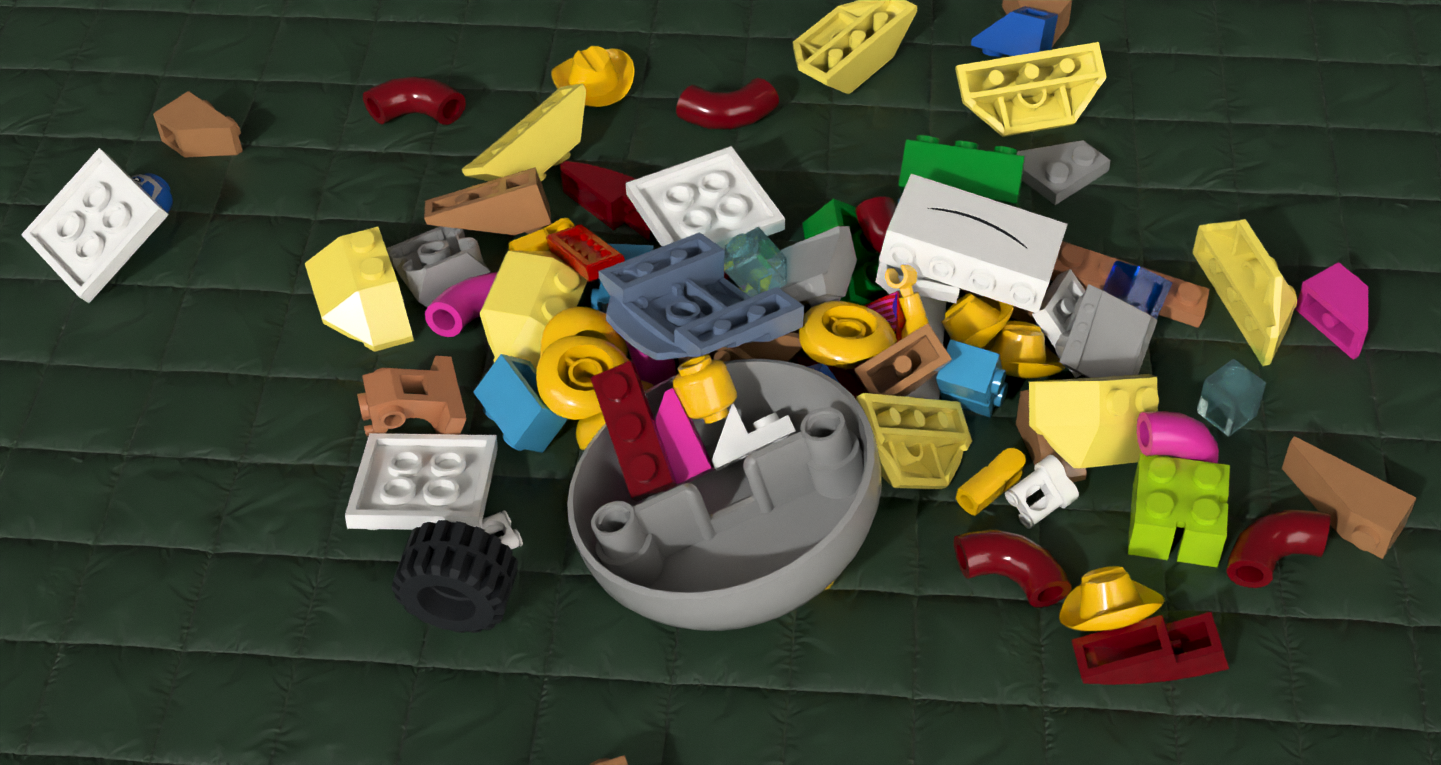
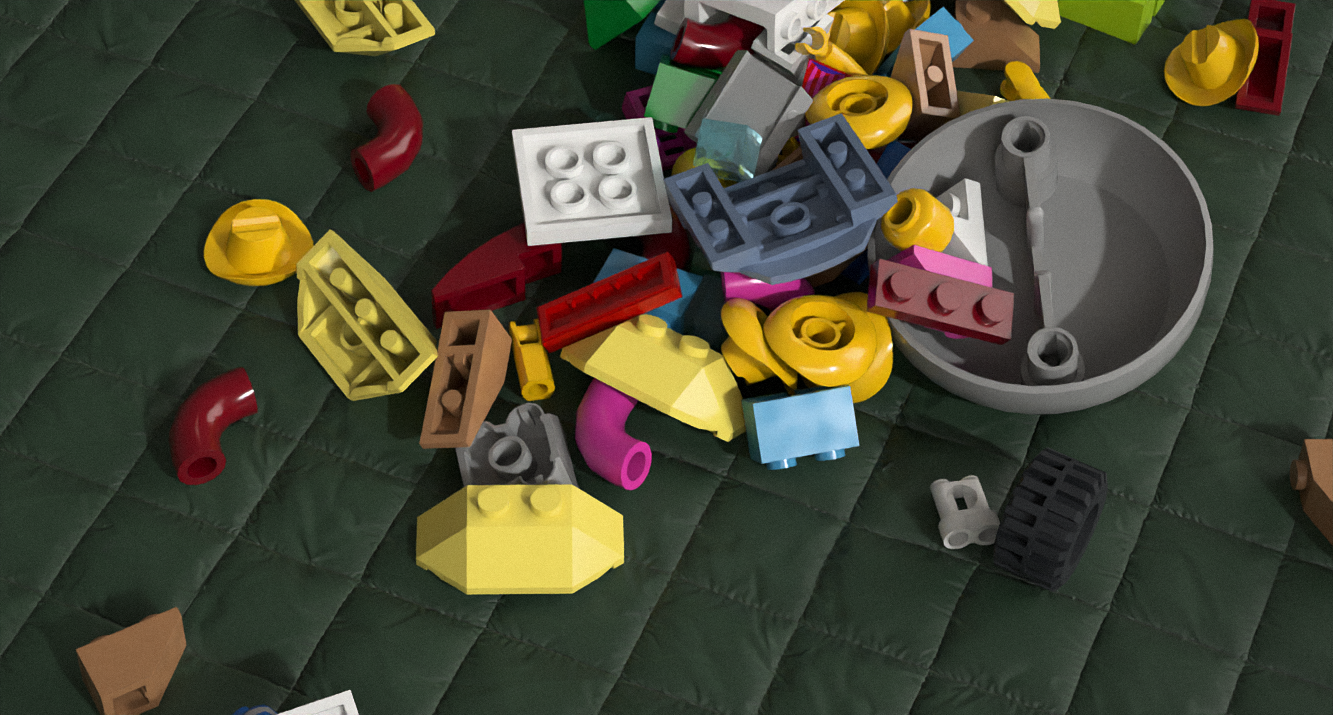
camera: 75 degrees left, 0 degrees up
white plate [345,433,498,530] -> none
nougat tile [357,356,467,436] -> none
dark red cylinder [954,529,1072,607] -> none
white piece [1005,455,1079,529] -> none

